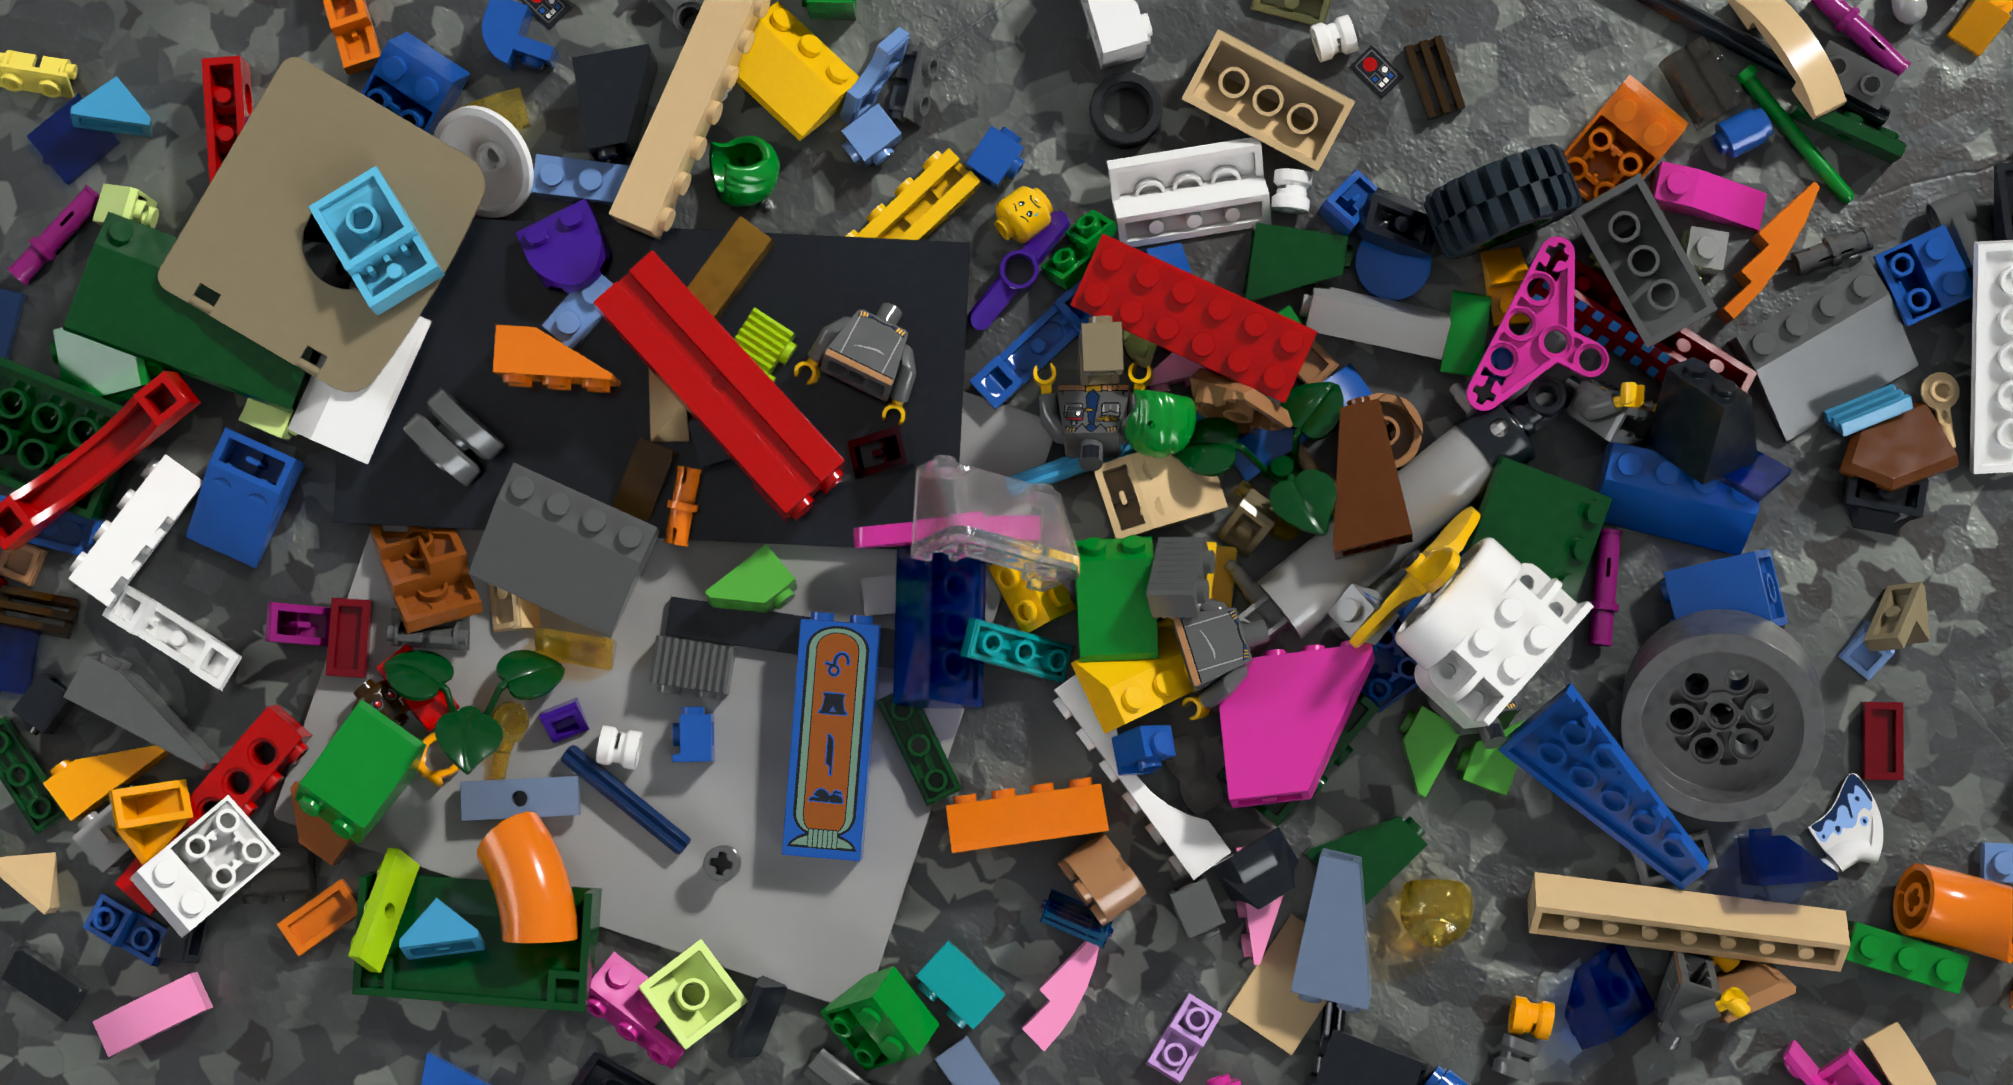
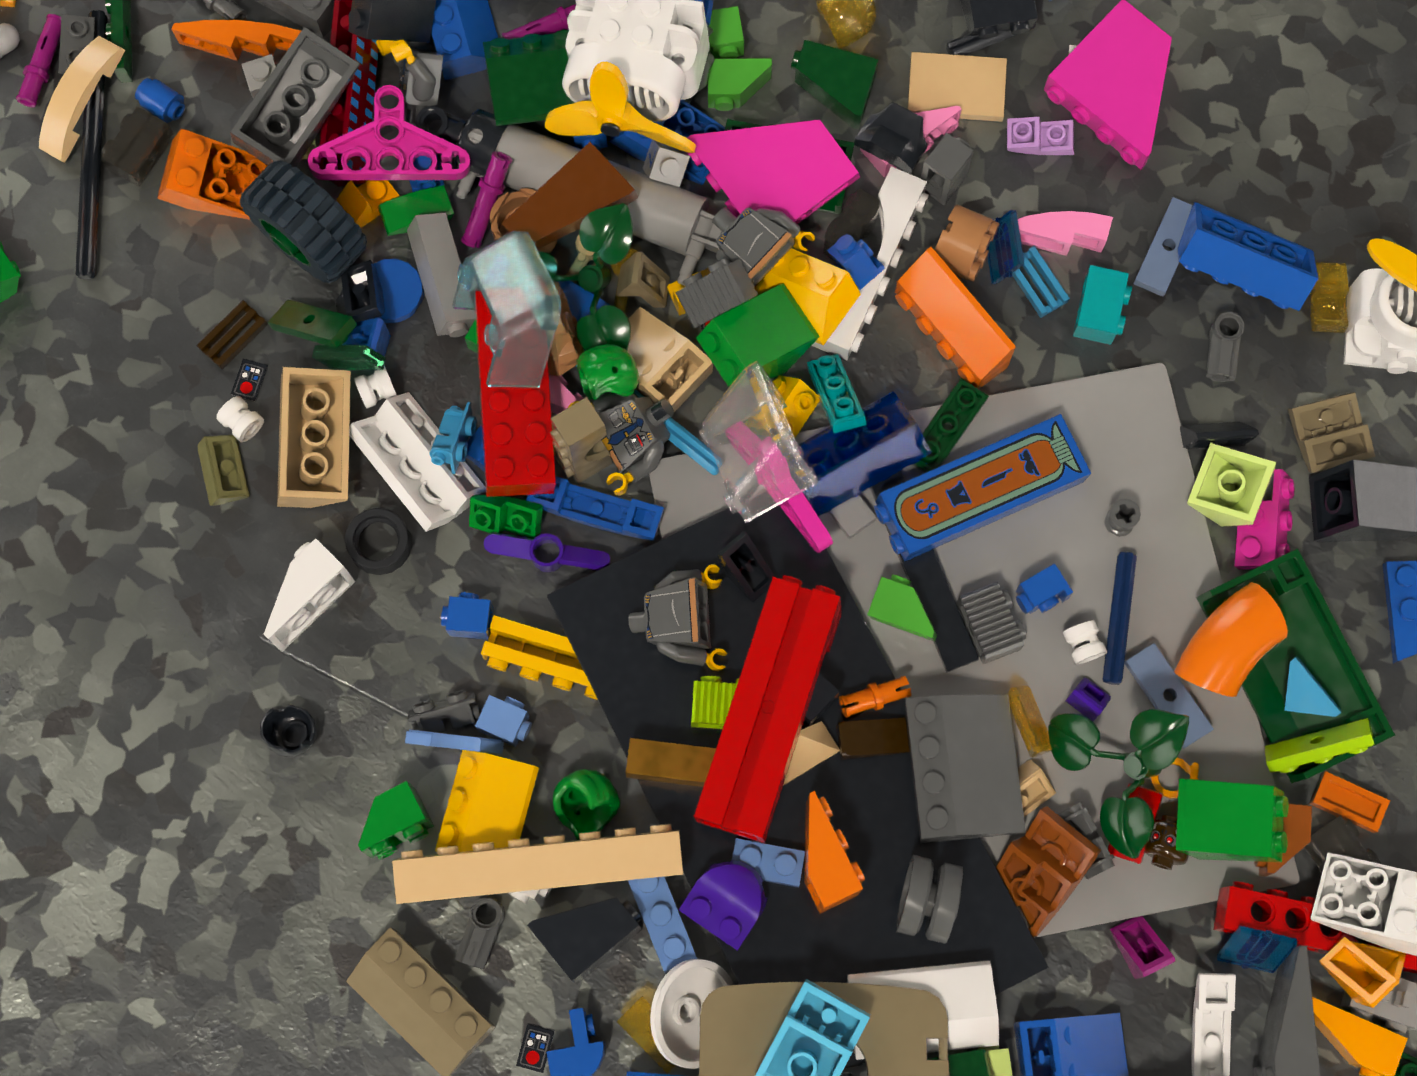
camera: 115 degrees left, 10 degrees down
dark red tile [325,597,373,678] -> none
clear yellow plate [490,701,529,779] -> none
green slope [820,966,940,1071] -> none
yellow head [994,186,1053,244] -> none
dark green slope [1242,223,1353,301] -> none
sand blue slope [1290,848,1372,1012] -> none
dark pink slope [1649,161,1767,232] -> none
green bar [1731,63,1855,204] -> none
none -> dark green tile [268,299,357,348]
none -> clear green tile [312,345,386,370]
none -> dark azure hinge [429,402,477,474]
none -> clear light blue windscreen [452,231,561,388]
none -> magenta pin [461,151,512,248]
none -> dark azure tile [1007,246,1070,318]
none -> piece [1217,926,1297,973]

